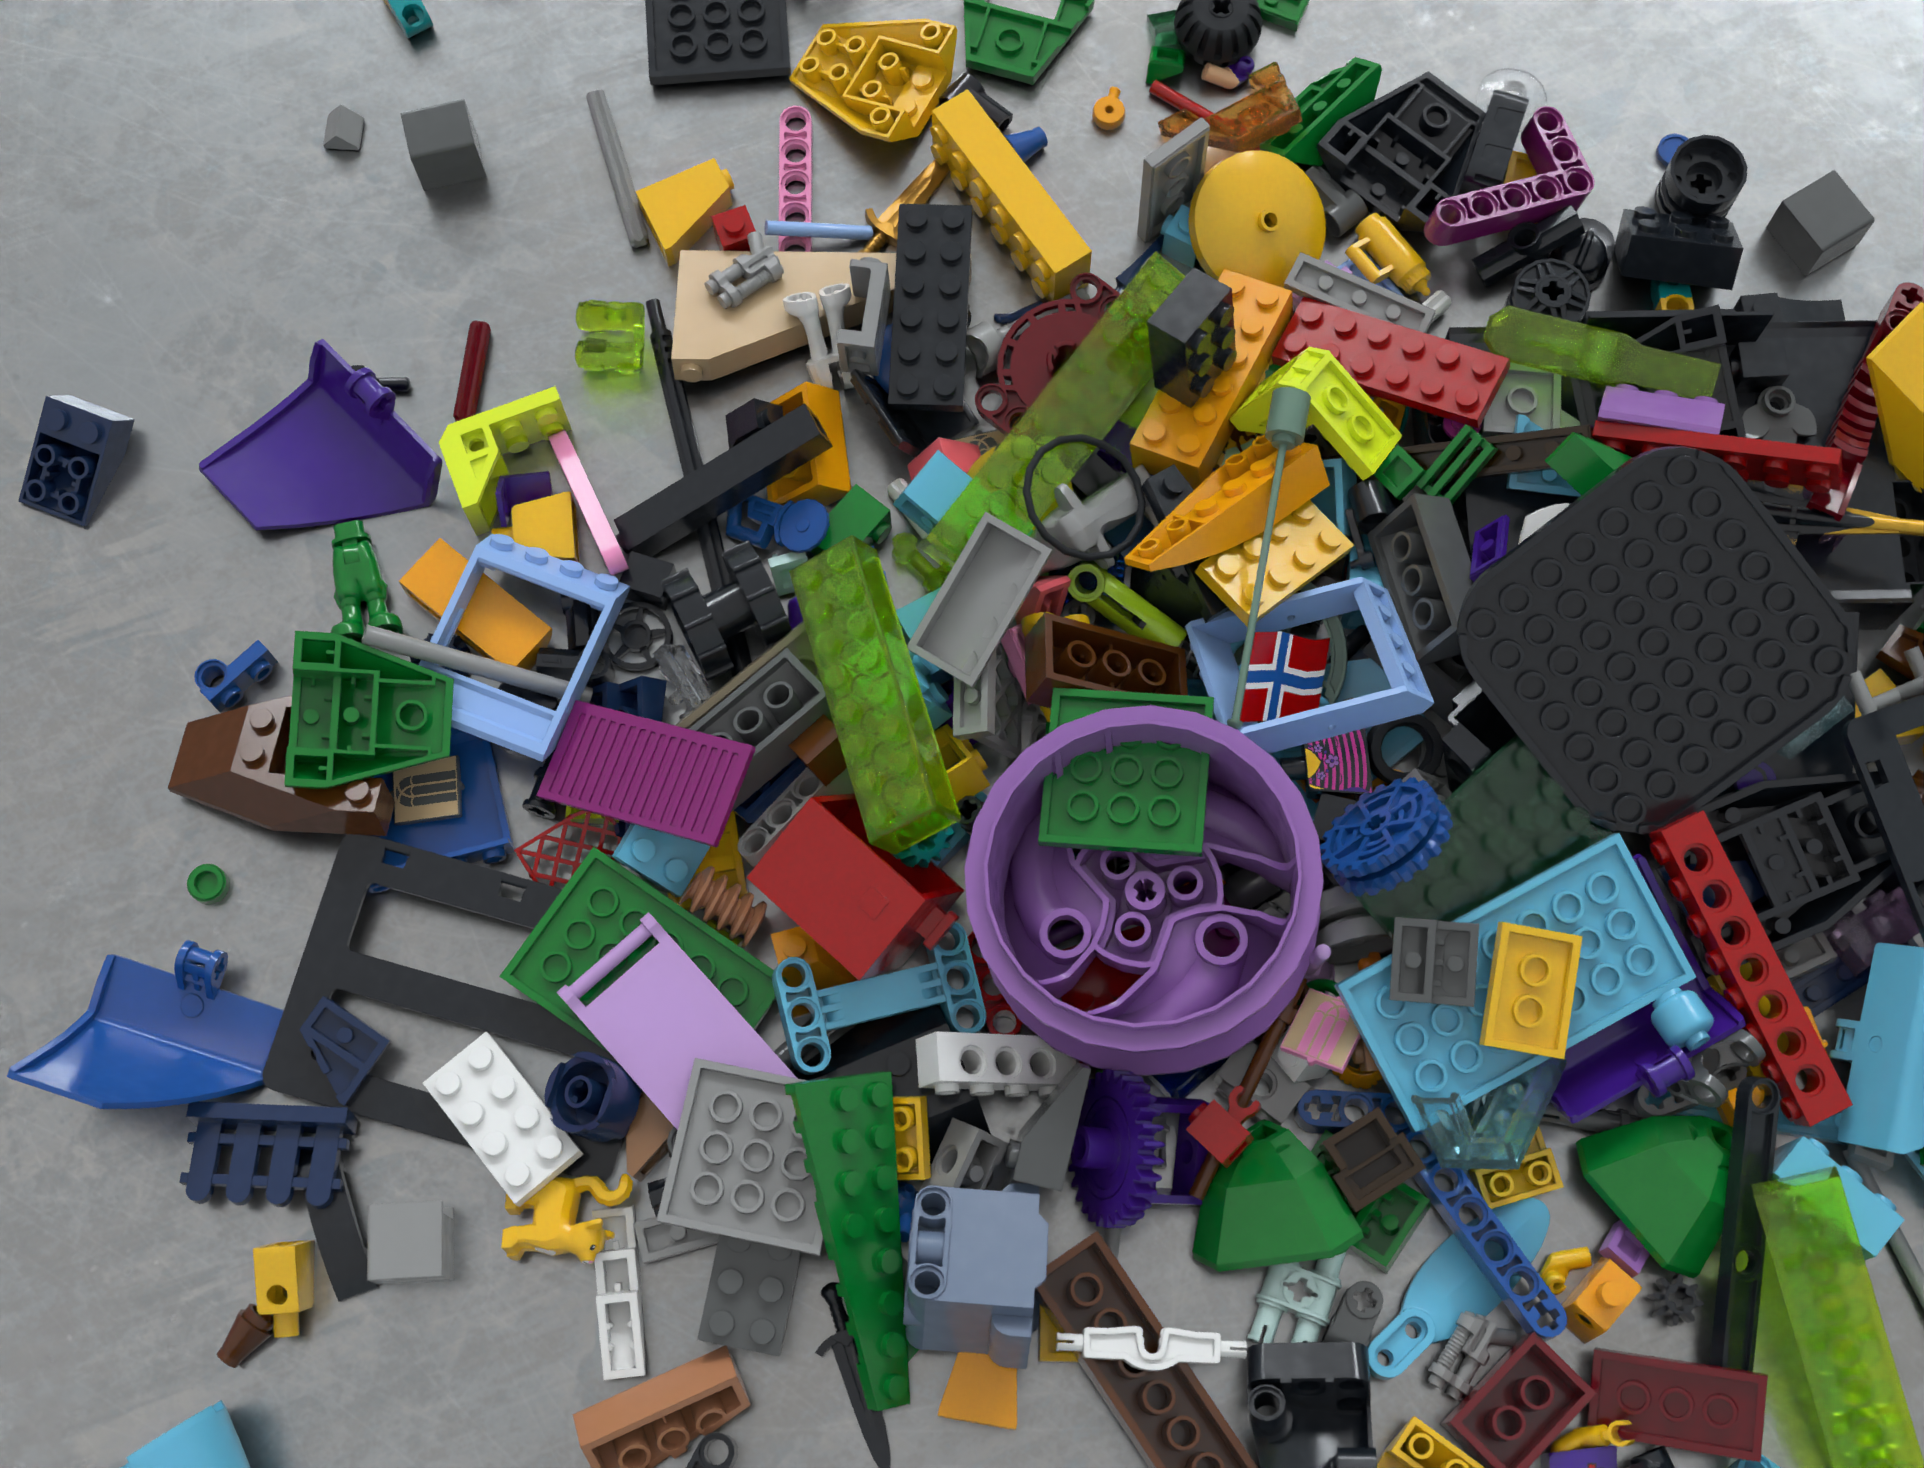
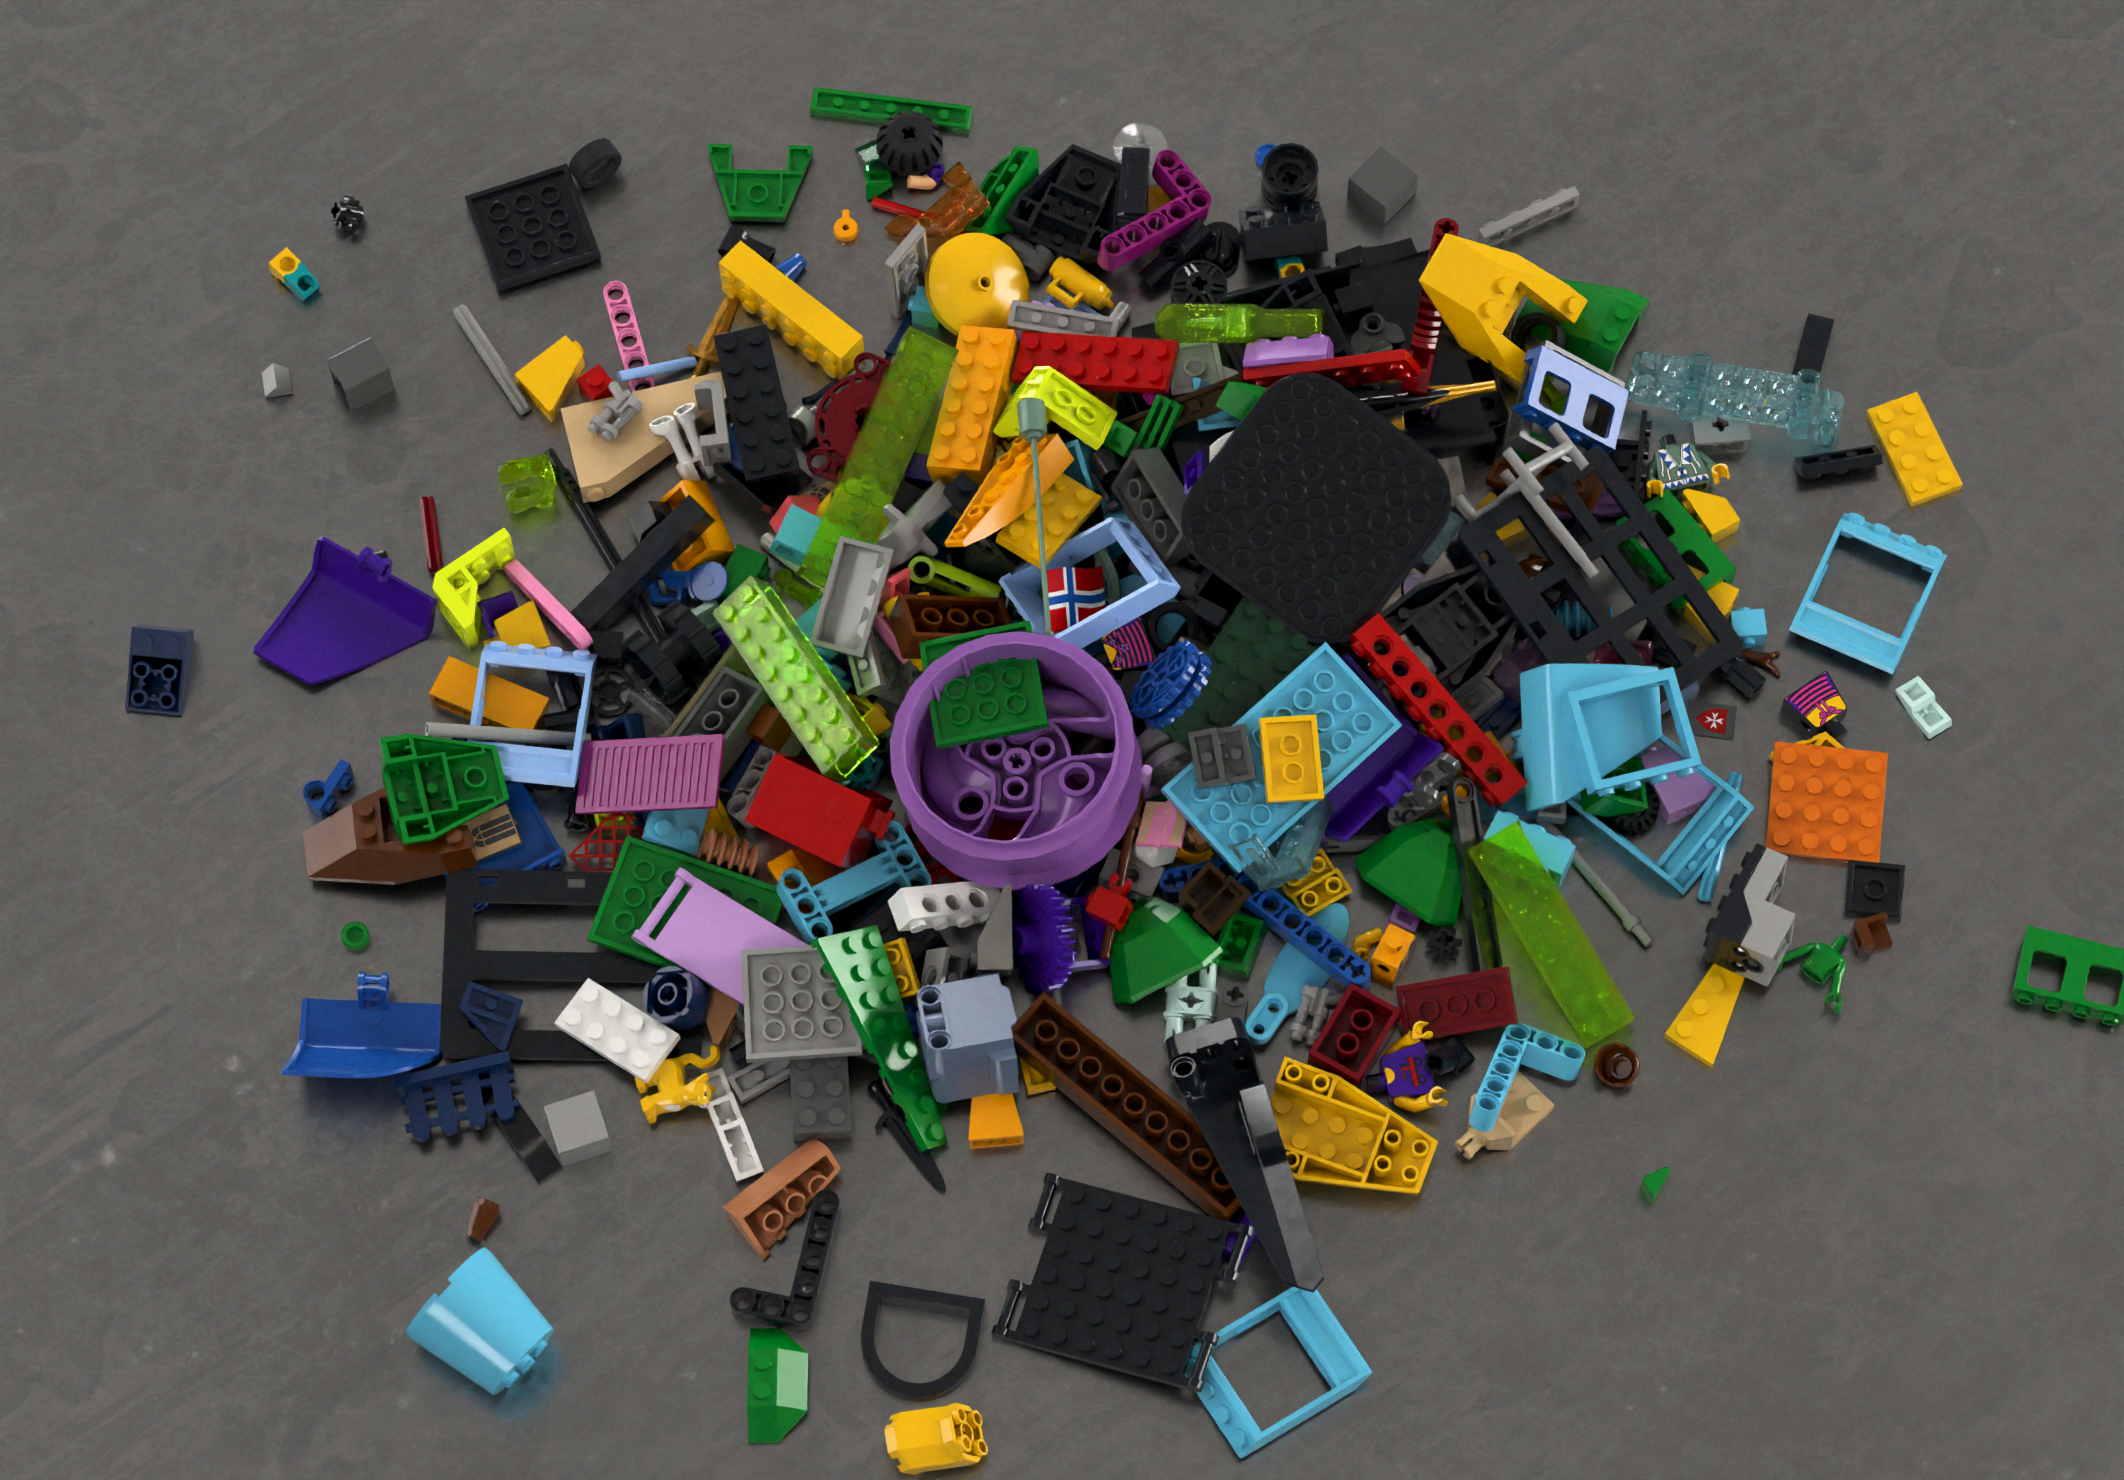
camera: 15 degrees left, 5 degrees down
yellow torso [253,1240,315,1338] -> none
green piece [330,520,403,646] -> none
yellow wedge [789,19,958,142] -> none
black piece [1023,434,1146,561] -> none
white piece [1056,1326,1247,1371] -> none
brick [1147,267,1237,408] -> none
medium azure head [1651,988,1714,1051] -> none

